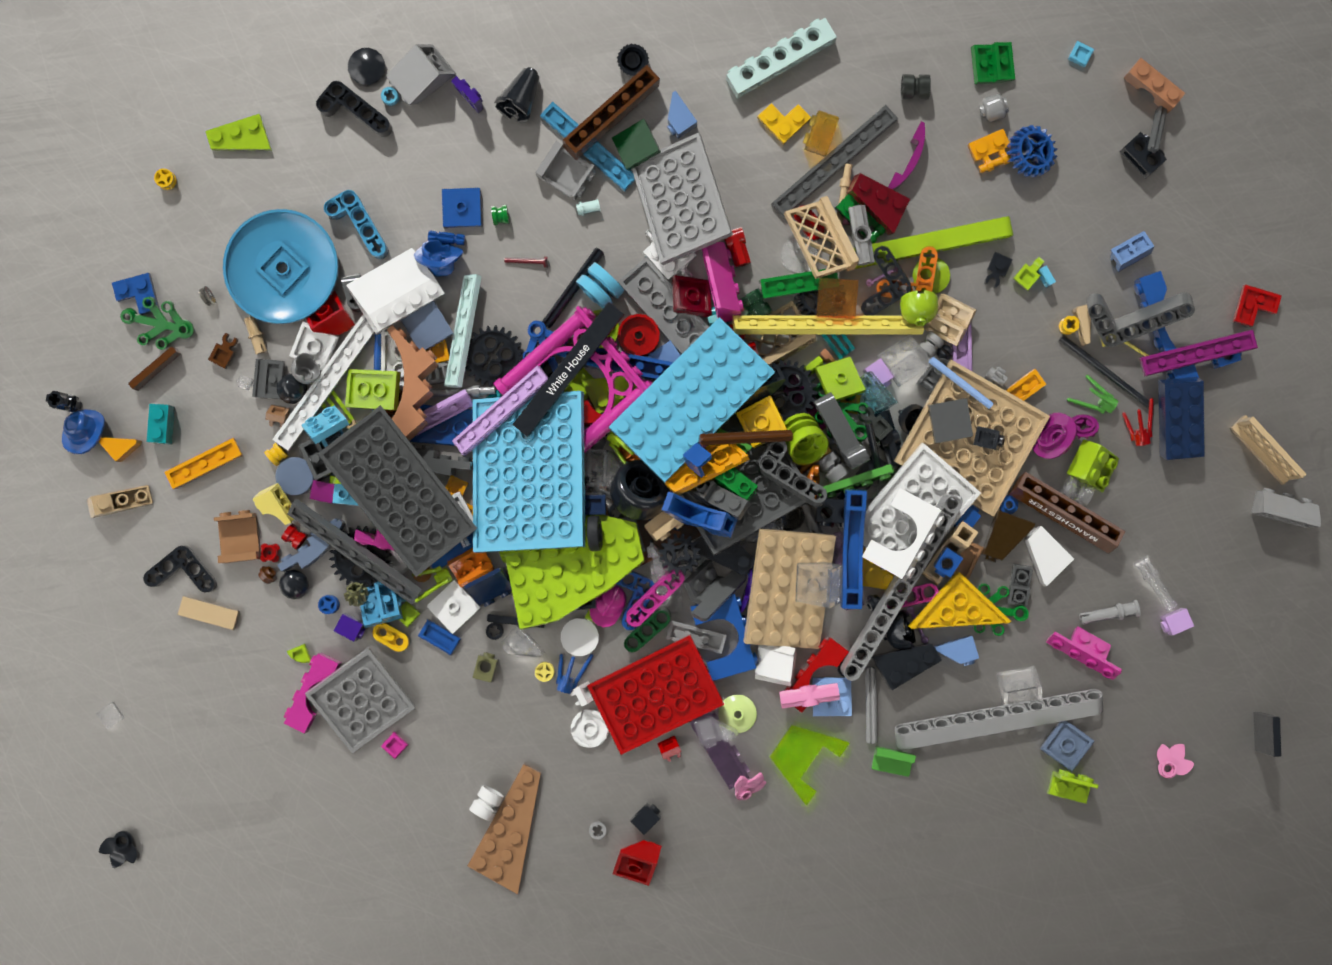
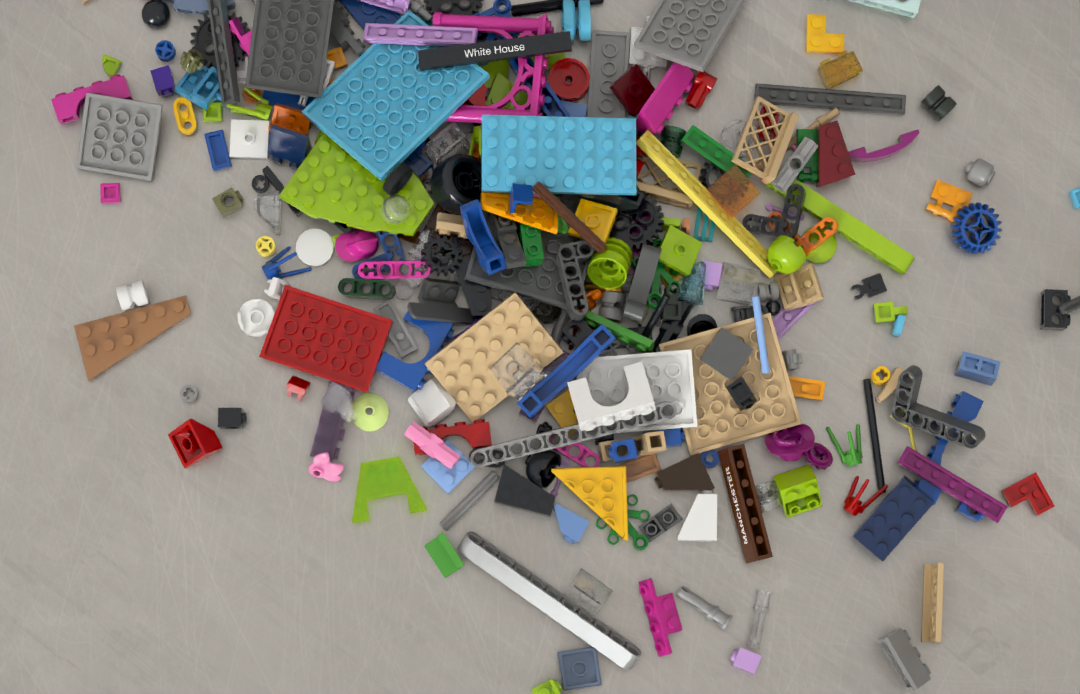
camera: 35 degrees right, 5 degrees down
green slope [971,42,1015,84] -> none
none -> clear hair [379,195,411,224]

